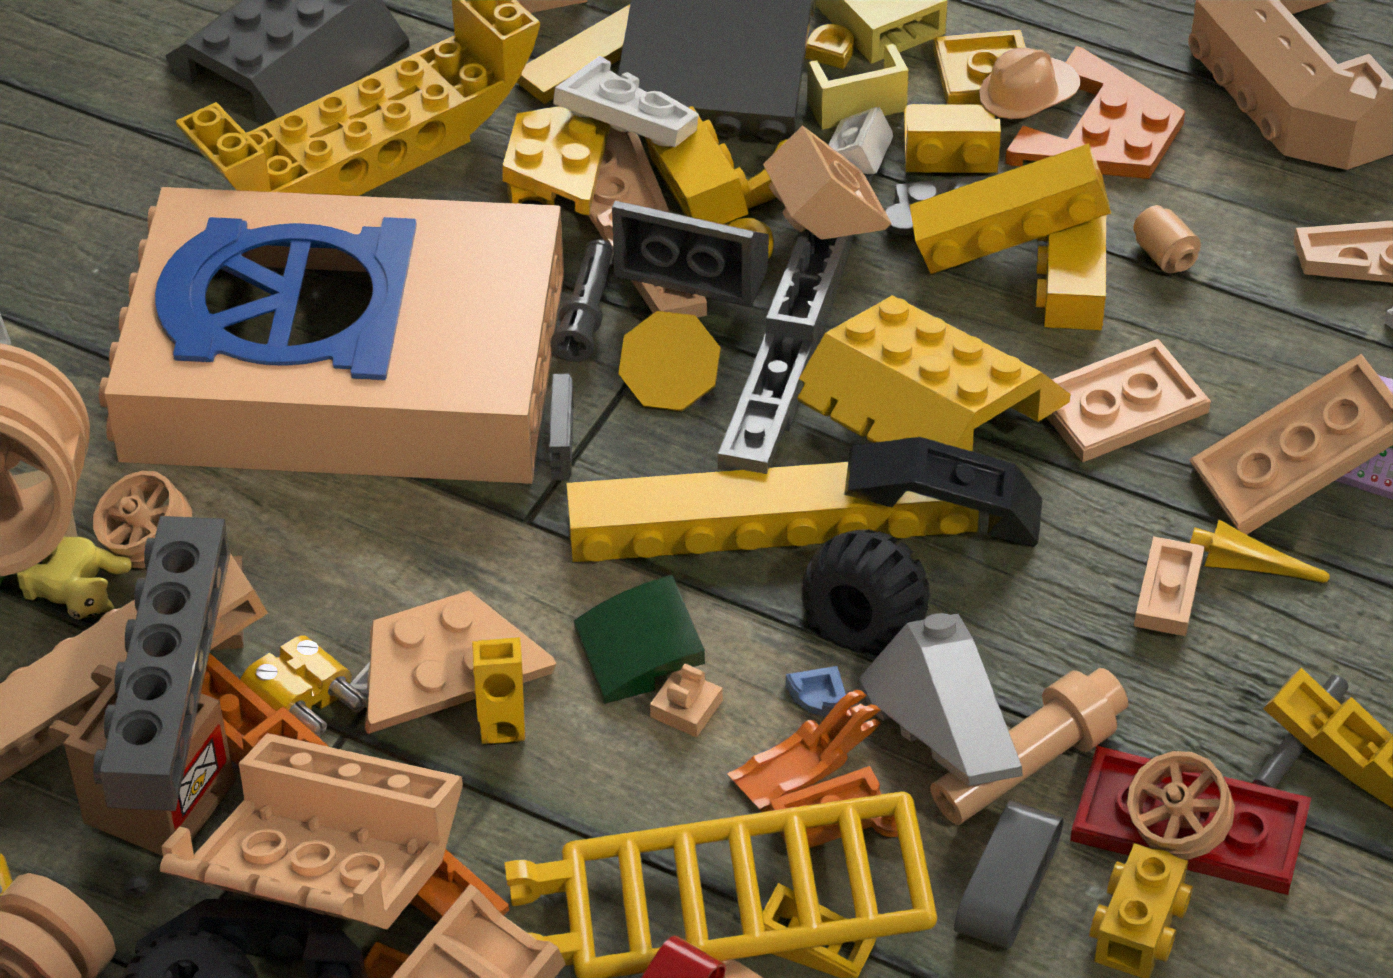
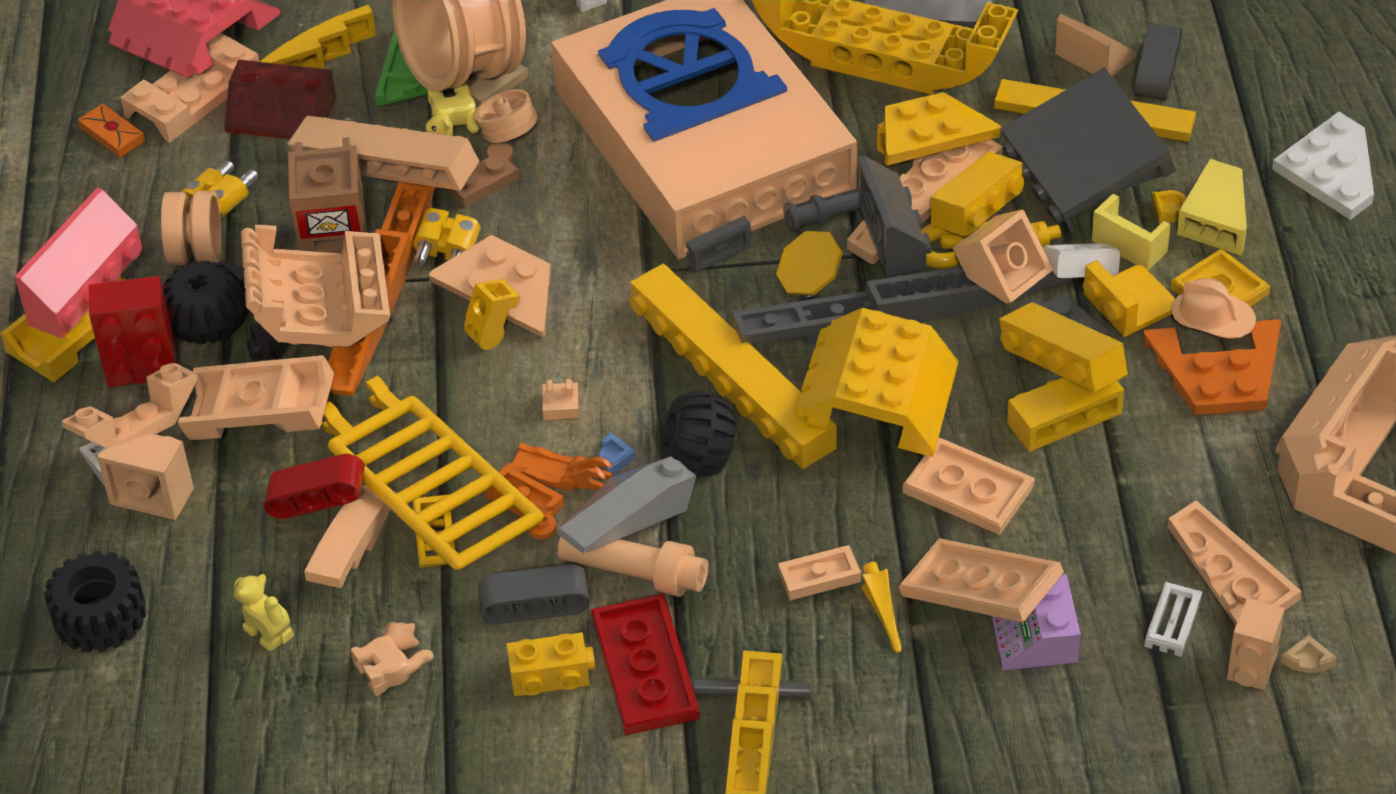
camera: 60 degrees right, 0 degrees up
dark grey brick [93,516,230,811] -> none
white wing [553,56,699,147] -> none
dark green slope [574,575,705,704] -> none
black slope [844,437,1042,547] -> none
light nougat wheel [1127,751,1235,859] -> none
light nougat brick [1133,205,1201,273] -> none

